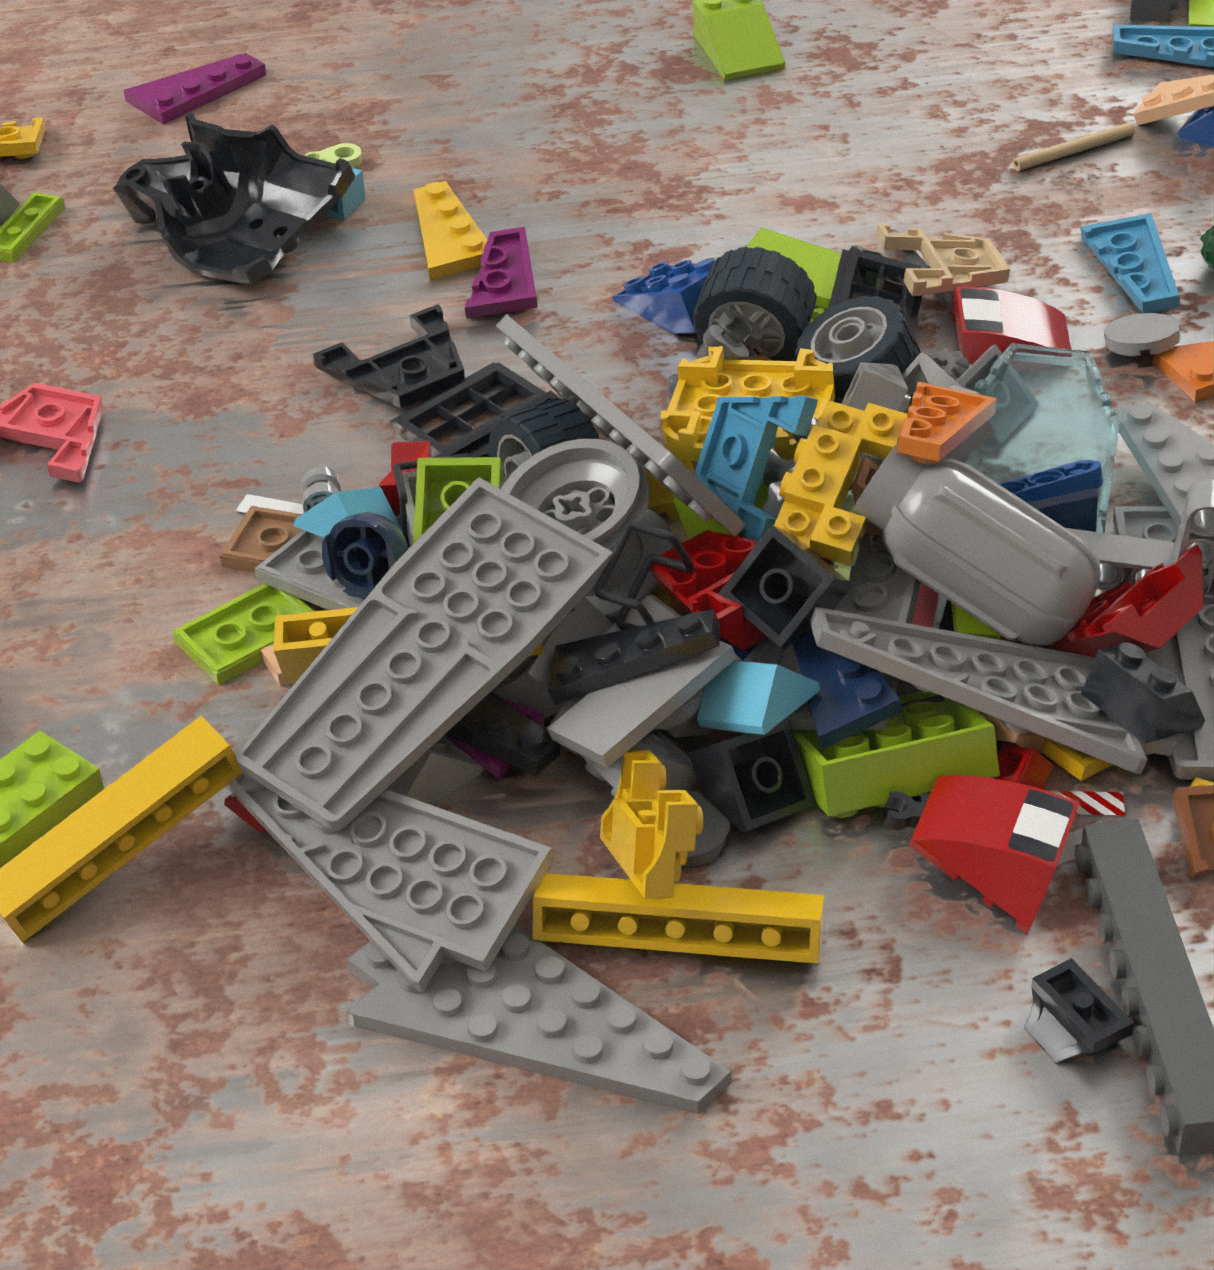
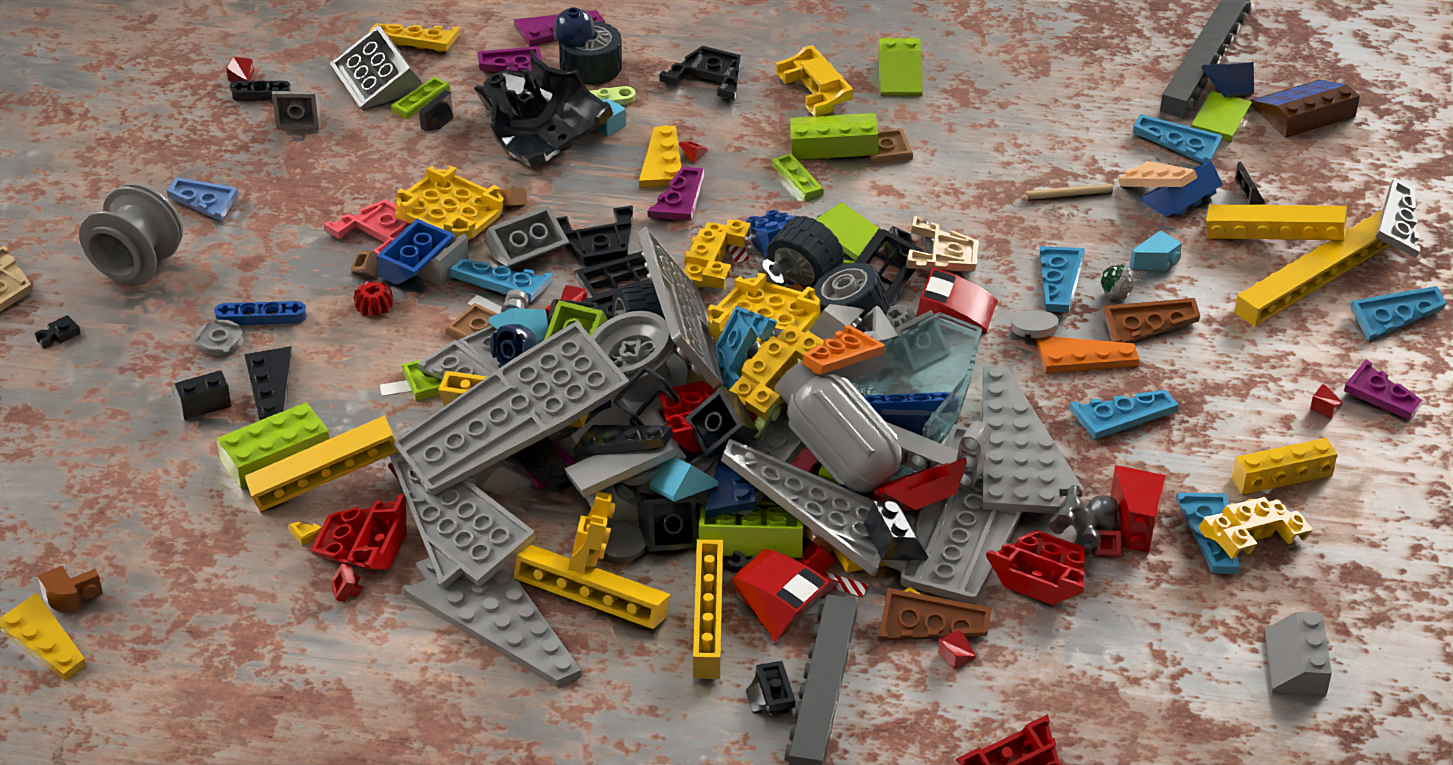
camera: 15 degrees right, 0 degrees up
none -> yellow tile [288,522,322,546]
none -> red wedge [310,494,407,569]
none -> red tile [331,564,363,602]
none -> medium nougat slope [350,251,378,278]
none -> red gear [353,280,393,318]
none -> blue slope [377,218,455,285]
none -> white sticker [380,380,411,396]
none -> yellow plate [395,165,504,241]
none -> light grey slope [416,234,469,287]
none -> light grey wing [417,340,497,380]
none -> black slope [419,90,454,131]
none -> dark azure wing [450,259,553,302]
none -> magenta wing [477,46,542,73]
none -> light grey slope [484,205,569,267]
none -> medium nougat slope [500,188,527,206]
none -> dark blue cylinder [553,7,595,47]
none -> black wheel [559,21,622,85]
none -> black wing [659,46,741,100]
none -> red slope [679,141,708,162]
none -> yellow bracket [683,219,750,290]
none -> yellow brick [693,540,723,679]
none -> sticker [727,244,750,263]
none -> lime tile [772,153,824,201]
none -> yellow bracket [775,45,853,116]
none -> lime slope [790,113,879,160]
none -> medium nougat tile [868,128,913,164]

